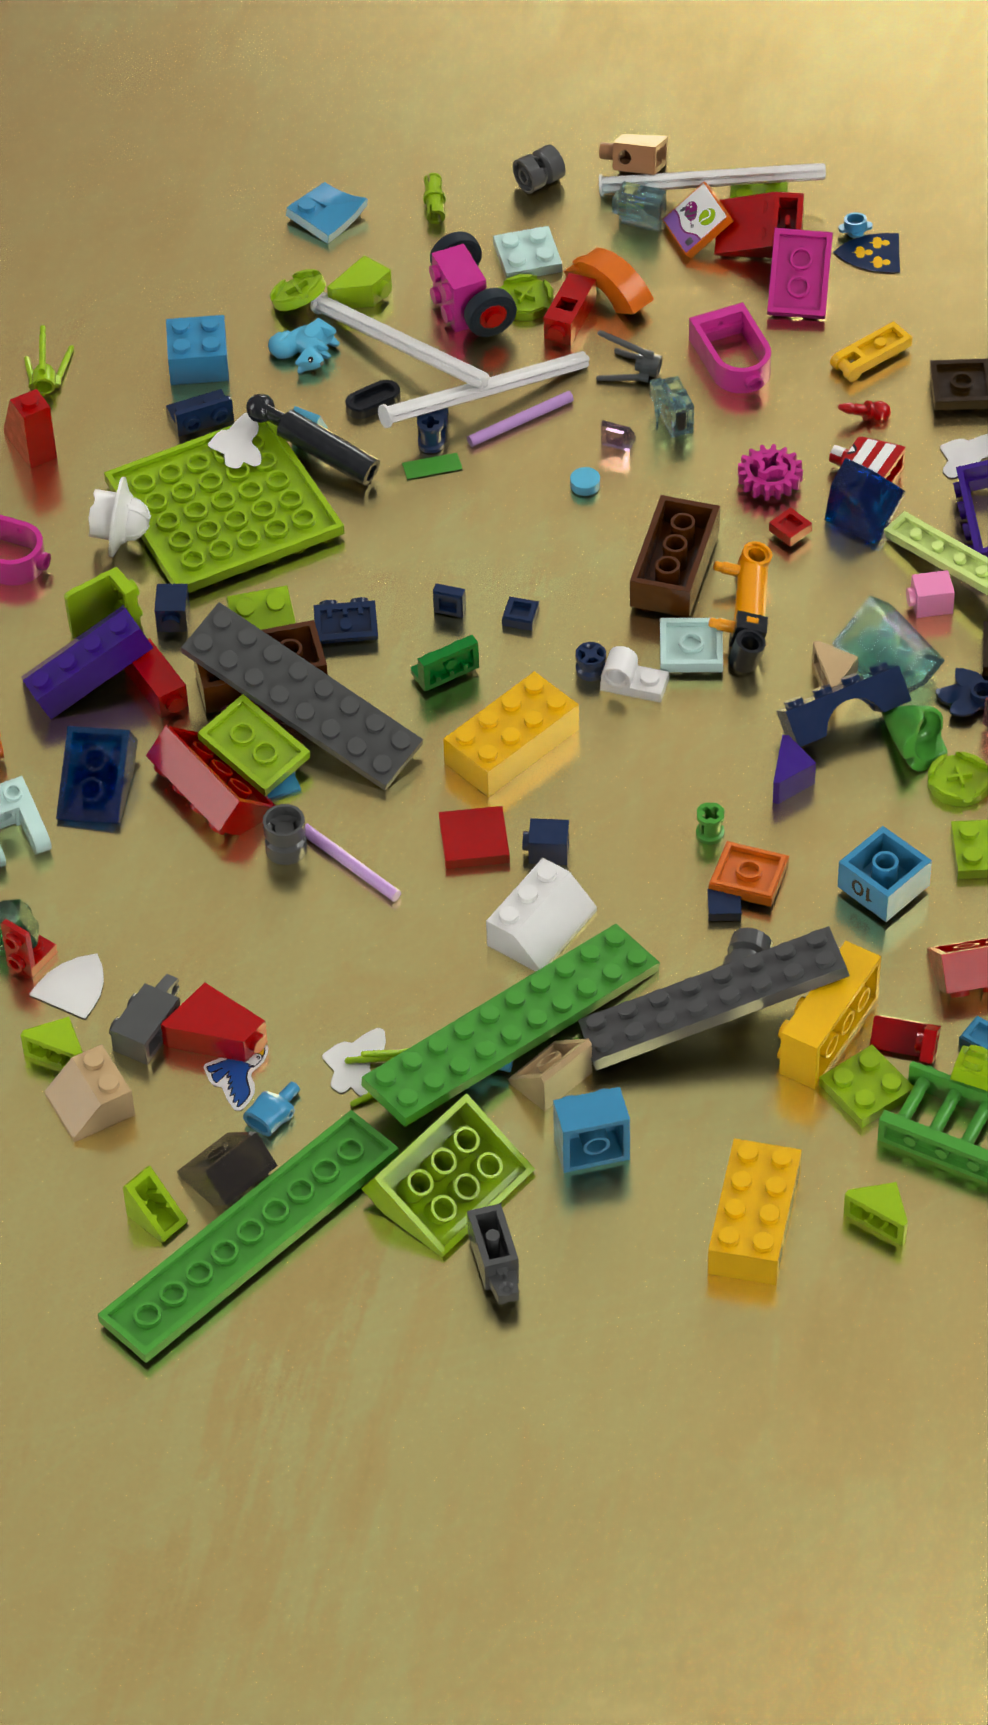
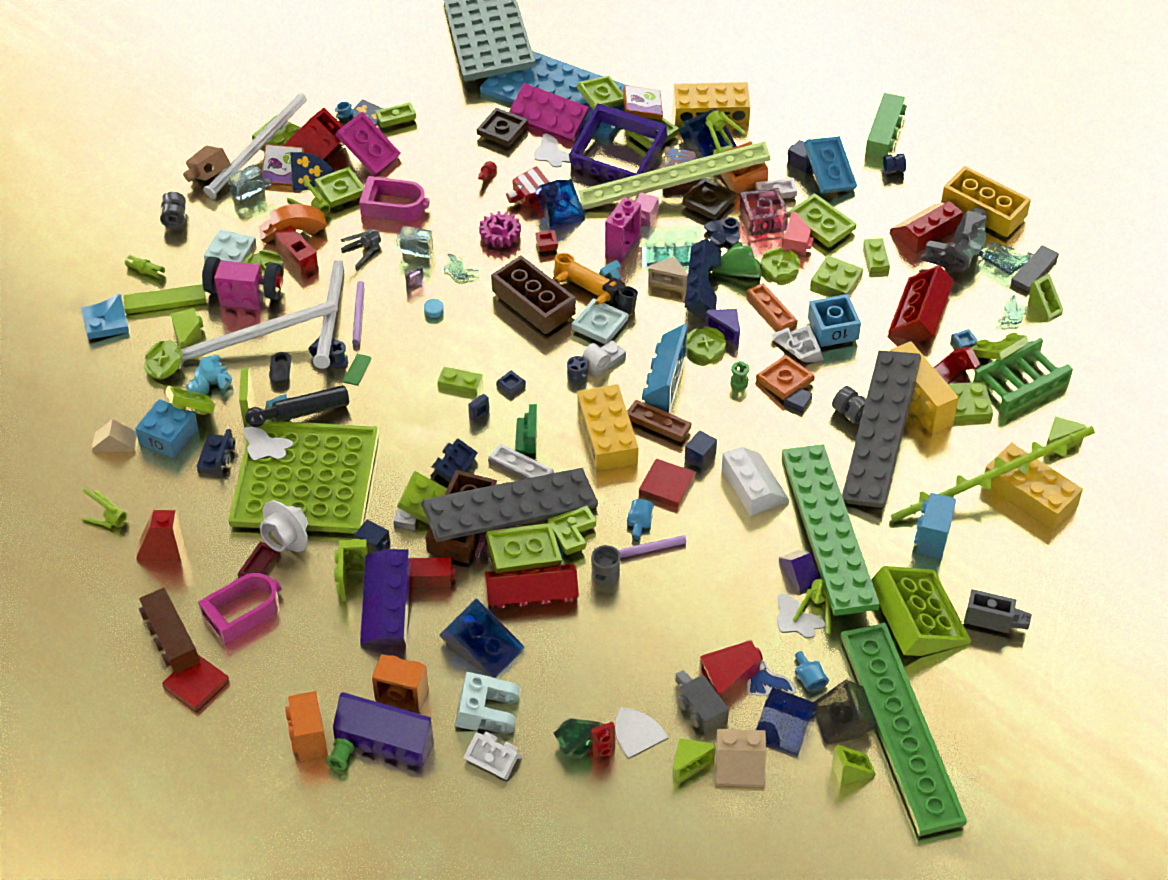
camera: 60 degrees left, 0 degrees up
tan slope [508,1038,592,1111] -> none
yellow plate [830,321,913,382] -> none
none -> tan slope [92,419,138,452]
none -> lime tile [123,284,207,314]
none -> lime plate [166,386,215,415]
none -> dark red tile [237,541,280,578]
none -> lime tile [239,368,254,427]
none -> lime plant [286,179,331,216]
none -> dark blue sticker [290,152,334,191]
none -> lime plate [315,167,364,208]
none -> lime plate [375,102,417,128]
none -> lime plate [437,366,483,395]
none -> clear light blue piece [443,253,480,280]
none -> white tile [488,444,554,479]
none -> lime plate [547,506,597,555]
none -> medium azure tile [599,260,621,280]
none -> dark pink window [605,197,641,262]
none -> dark orange plate [627,399,692,442]
none -> dark azure piece [627,499,654,540]
none -> dark azure slope [642,324,687,413]
none -> lime tile [686,327,726,362]
none -> orange tile [746,283,798,331]
none -> clear blue slope [756,687,817,756]
none -> white slope [771,325,824,362]
none -> dark purple slope [779,550,819,592]
none -> lime plant [890,425,1095,523]

